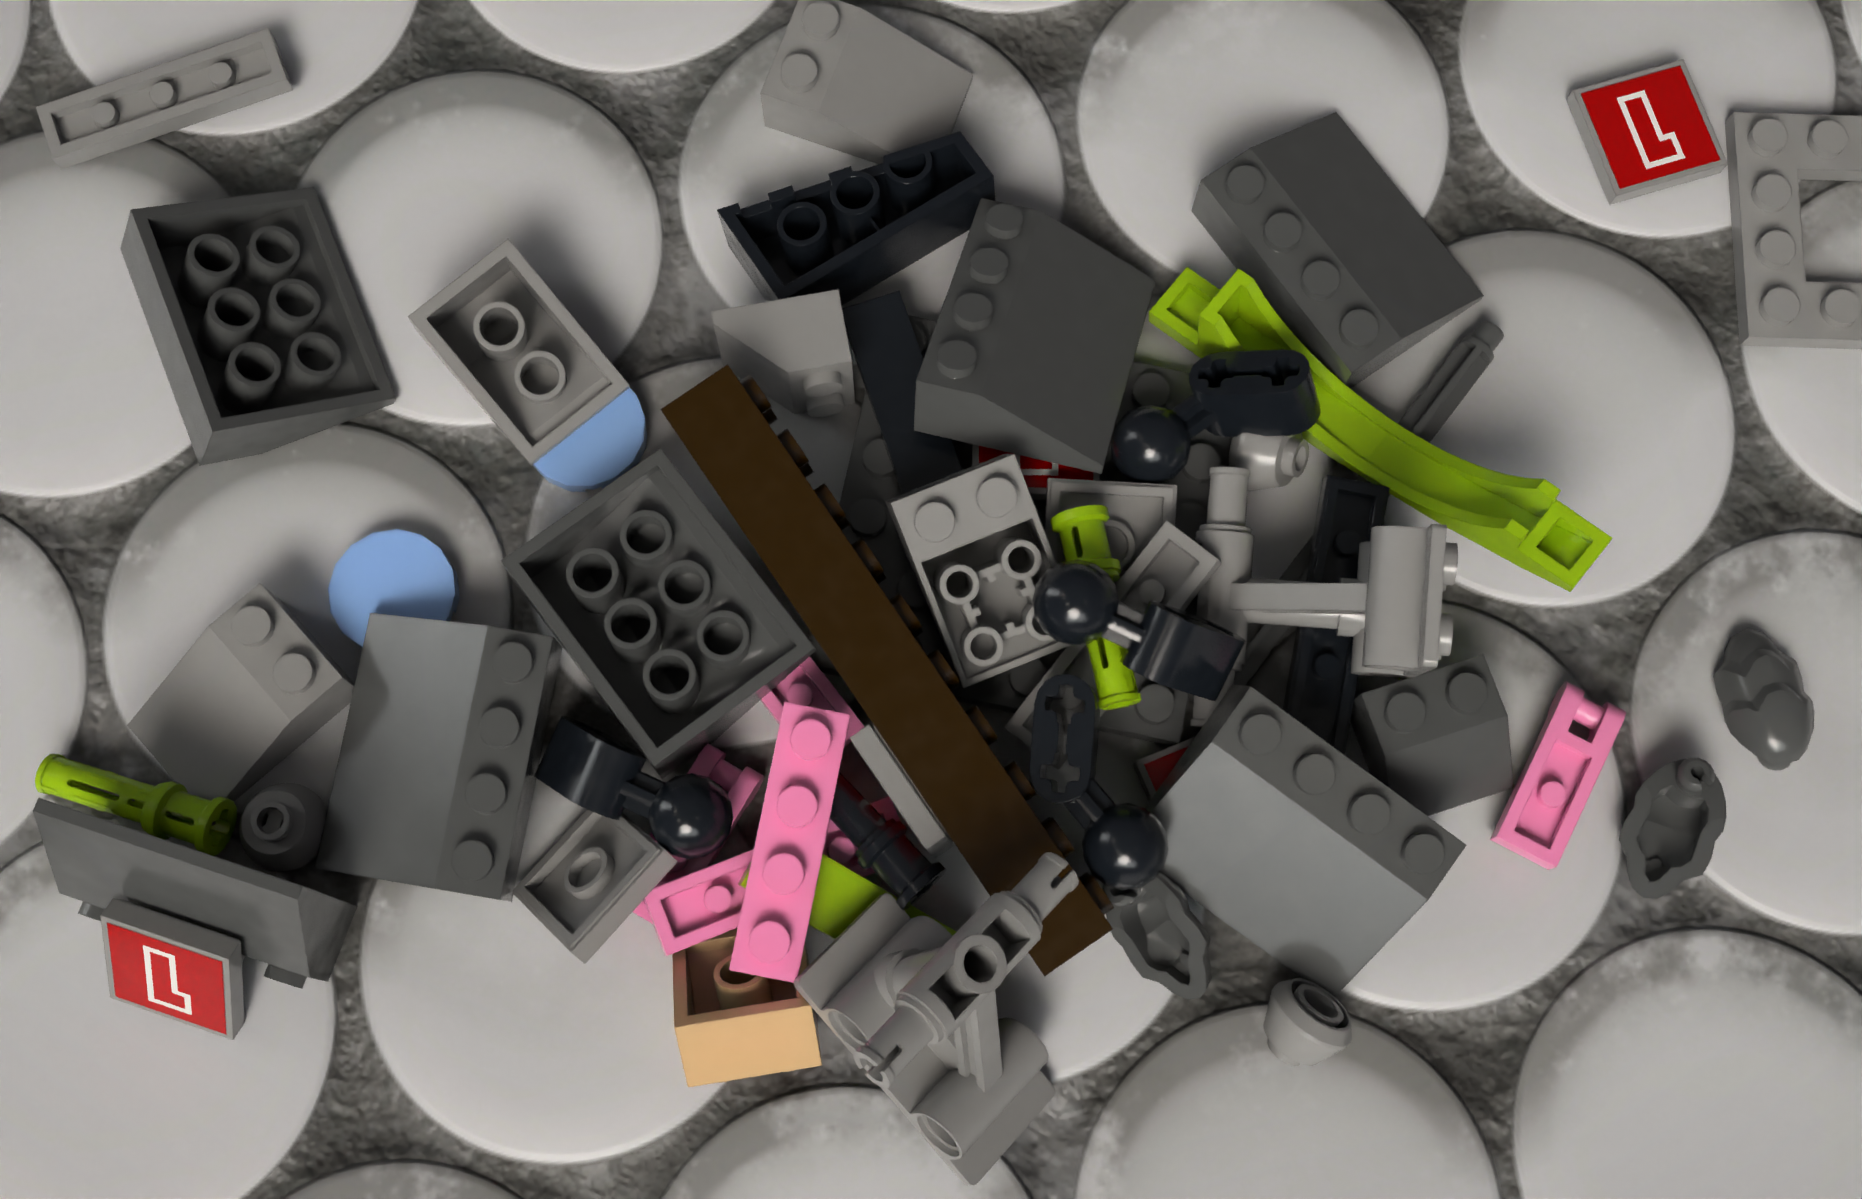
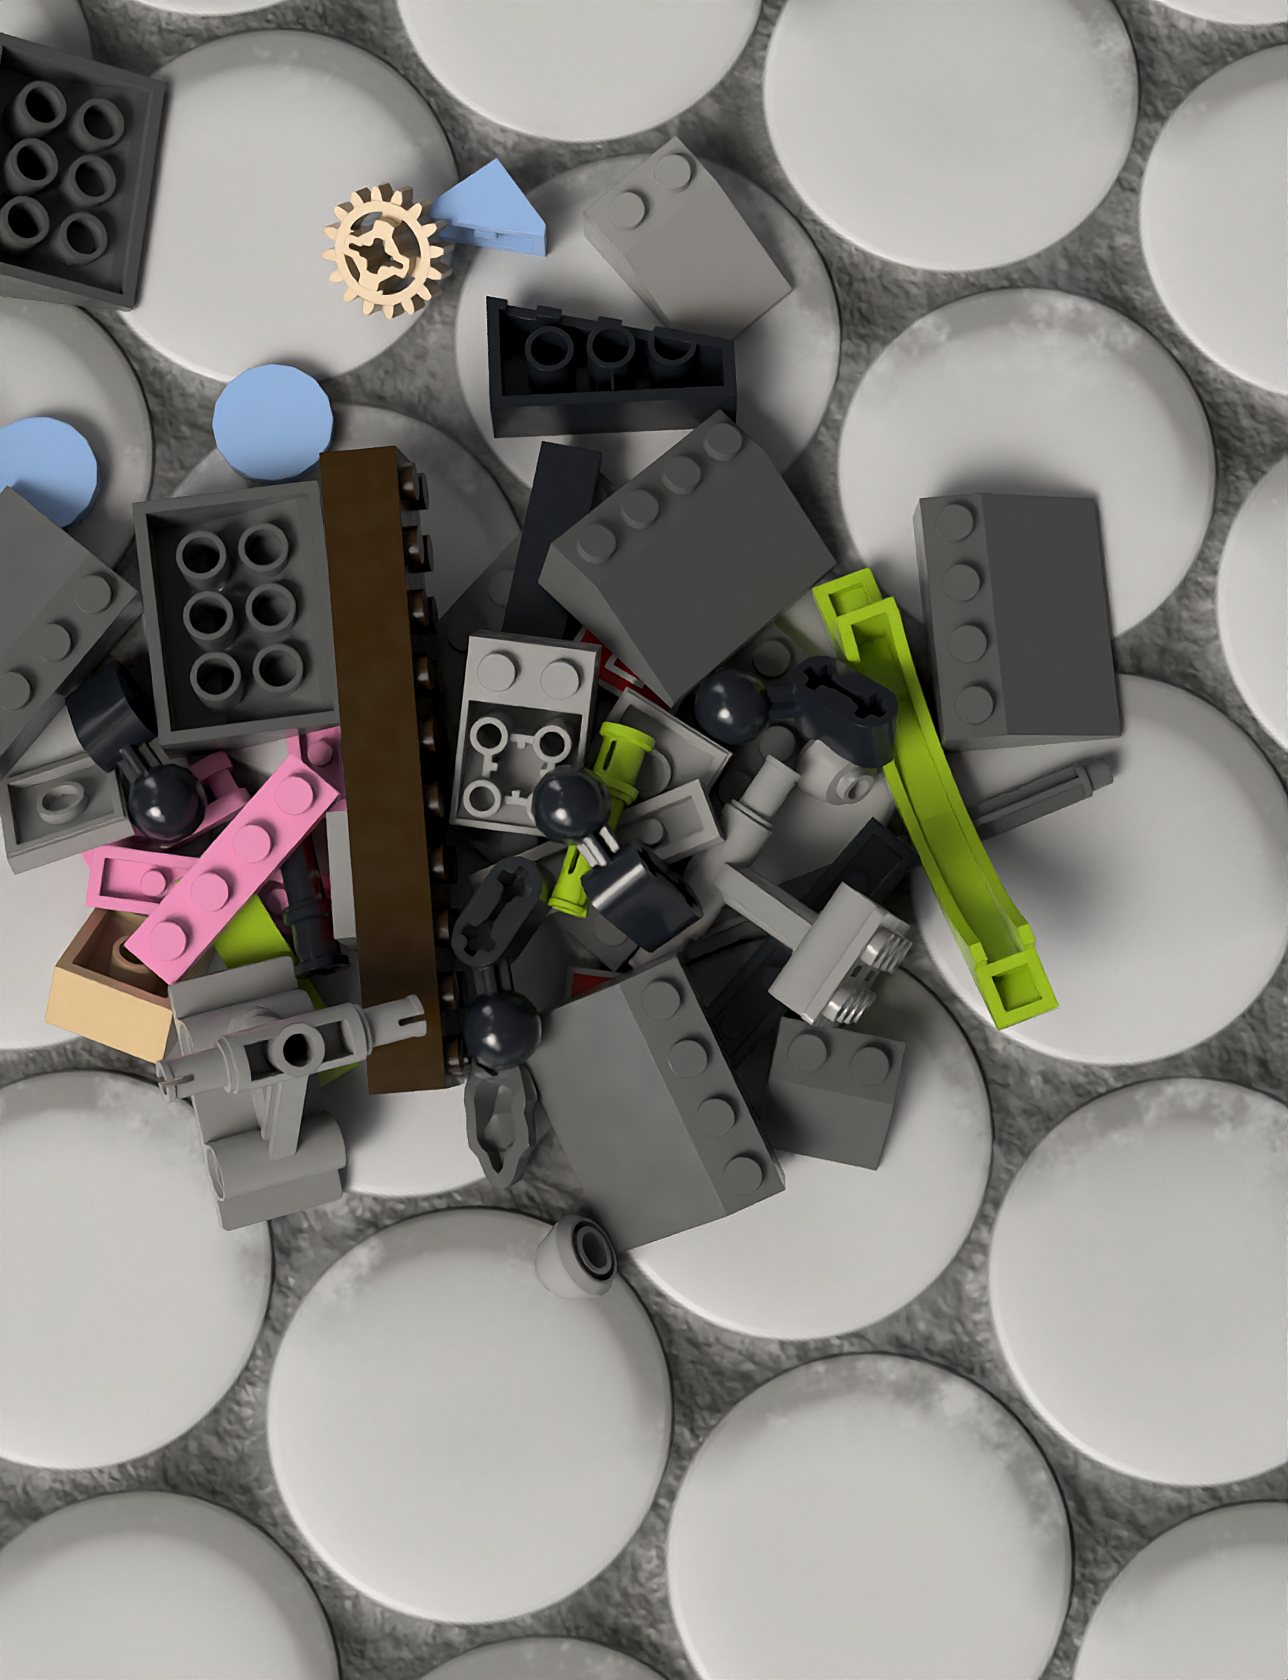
camera: 30 degrees right, 5 degrees up
light grey slope [408,239,630,466] -> none
light grey slope [711,289,855,417] -> none
bright pink plate [1490,681,1626,870] -> none
dark grey arm [1619,757,1727,899] -> none
dark grey arm [1713,628,1815,771] -> none
none -> tan gear [322,182,454,319]
none -> light blue slope [428,158,548,257]

